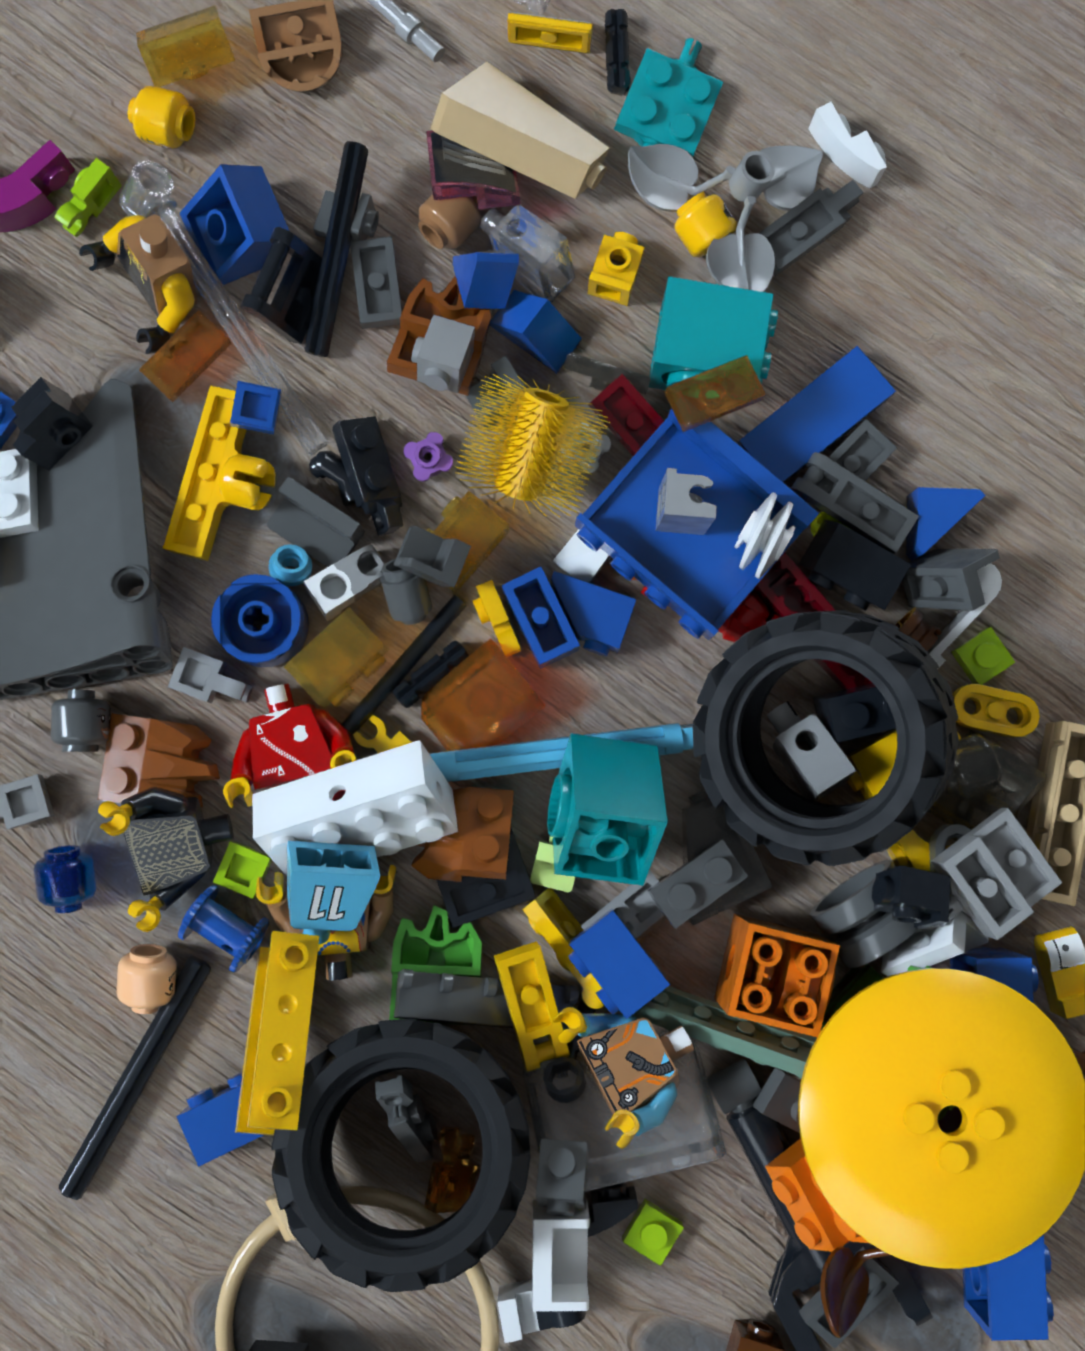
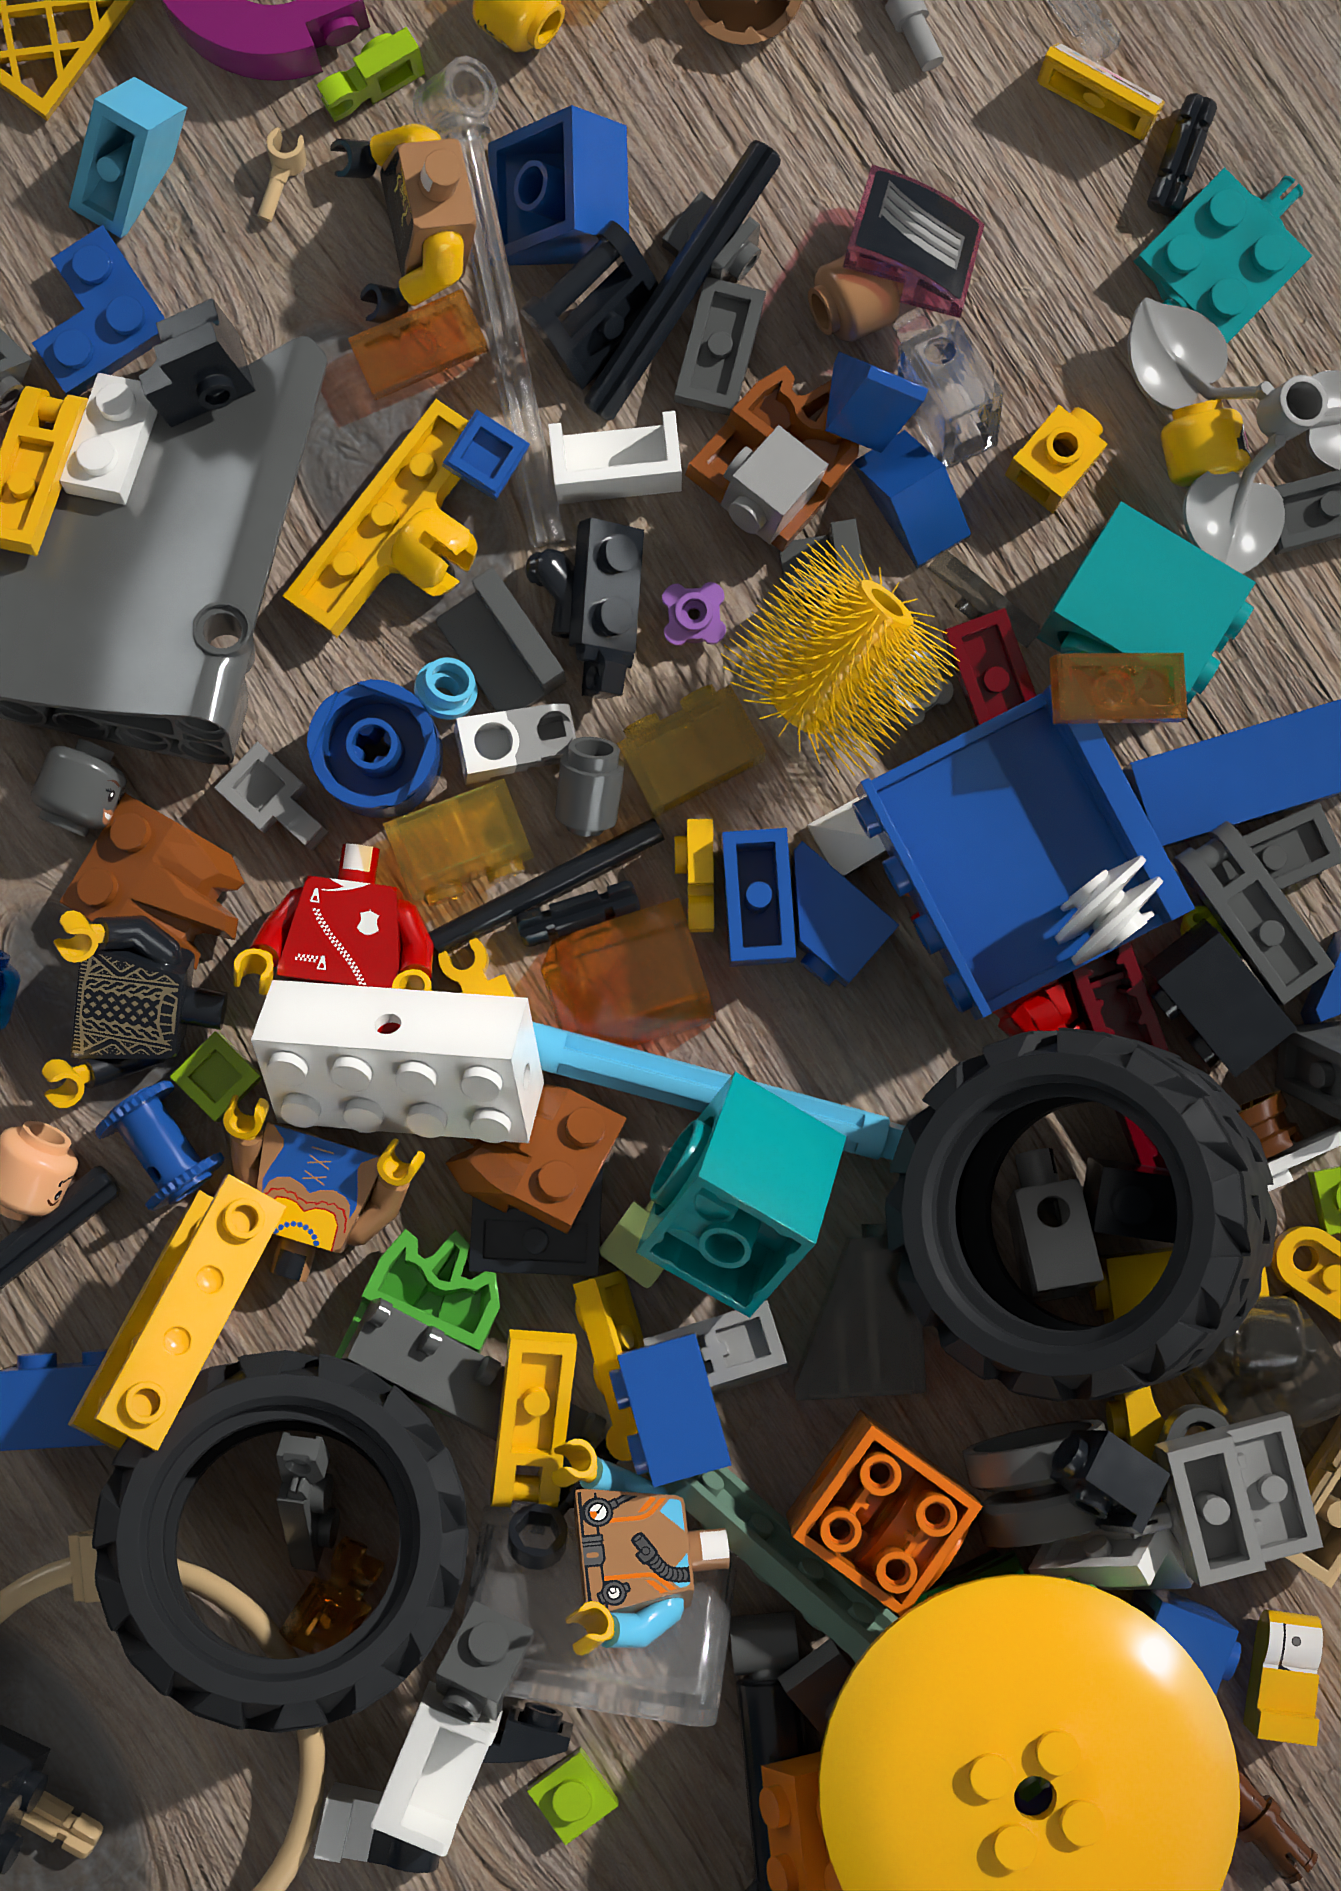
camera: 25 degrees right, 0 degrees up
medium azure torso [287,841,380,944] -> none
dark grey panel [394,526,471,587] -> none
tan slope [430,62,610,199] -> none
dark grey plate [647,839,749,929] -> none
light grey hinge [656,468,717,535] -> none
none -> tan hand [257,127,307,222]
none -> white panel [548,411,682,504]

